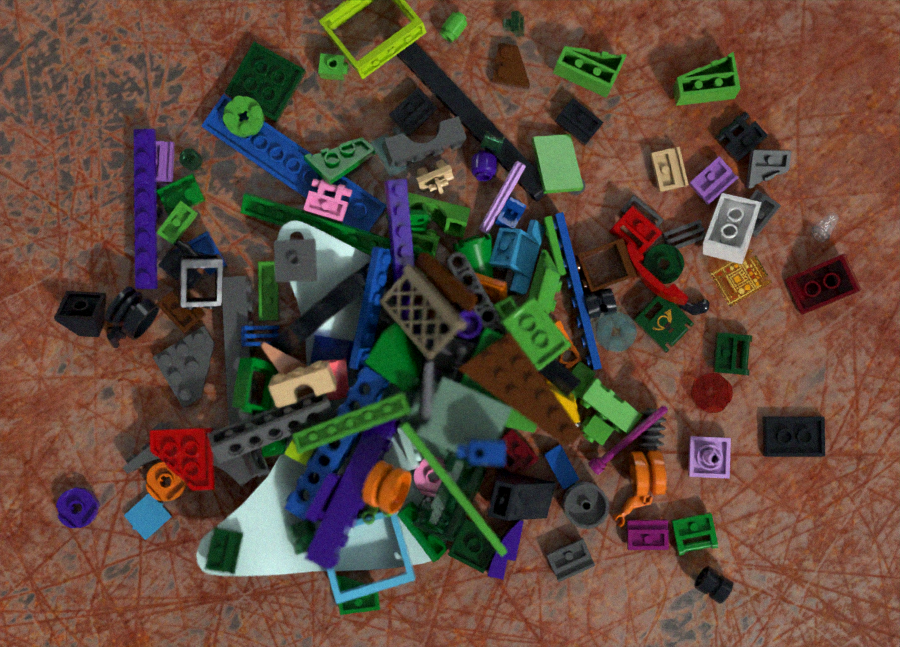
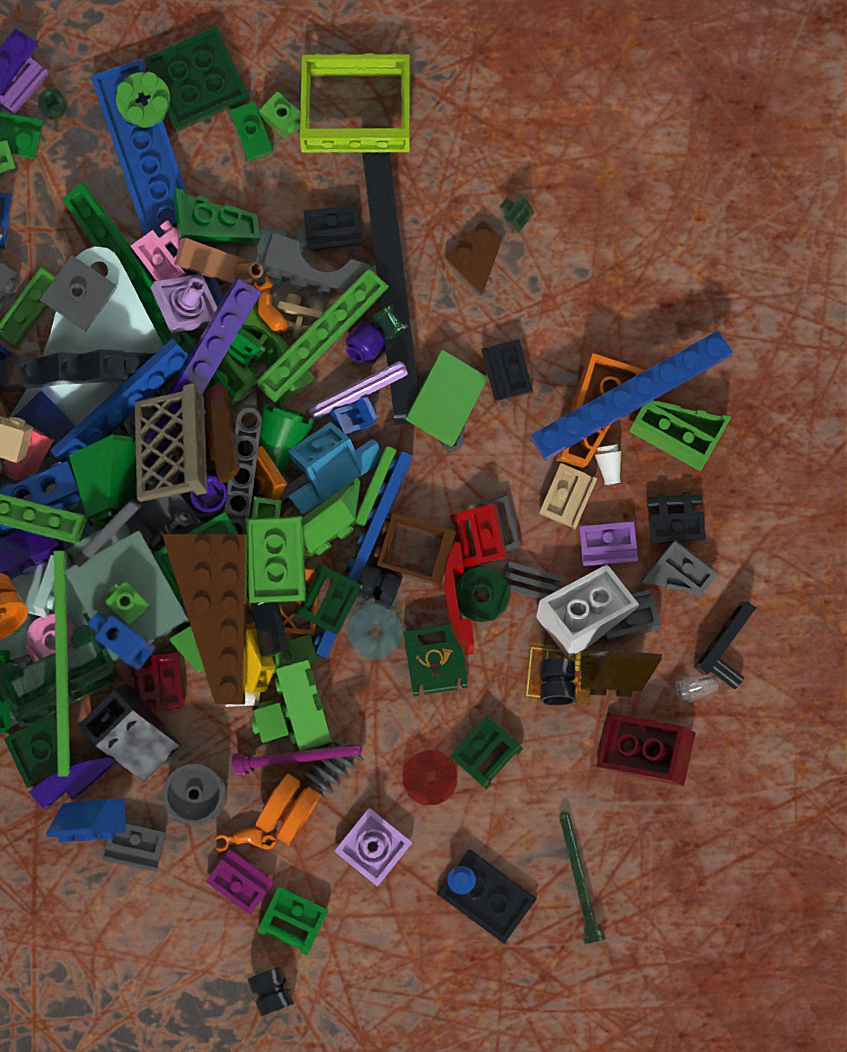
camera: 40 degrees right, 5 degrees down
bright green brick [440,11,468,43] -> none
blue slope [543,444,579,490] -> none
bright green wedge [553,46,627,98] -> none
black arm [679,299,710,316] -> none
none -> blue slope [47,799,126,842]
none -> bright green brick [105,581,151,626]
none -> lavender plate [151,274,217,333]
none -> nougat piece [174,238,263,285]
none -> green plate [229,101,273,162]
none -> orange arm [254,275,289,333]
none -> bright green tile [255,268,389,403]
none -> dark green plate [293,564,362,635]
none -> blue plate [448,866,476,894]
none -> blue plate [530,330,733,461]
none -> black wheel [539,658,576,706]
none -> orange wedge [555,353,644,469]
none -> clear green piece [559,811,606,945]
none -> dark brown slope [580,651,662,697]
none -> white cone [595,444,621,485]
none -> black piece [693,601,756,690]

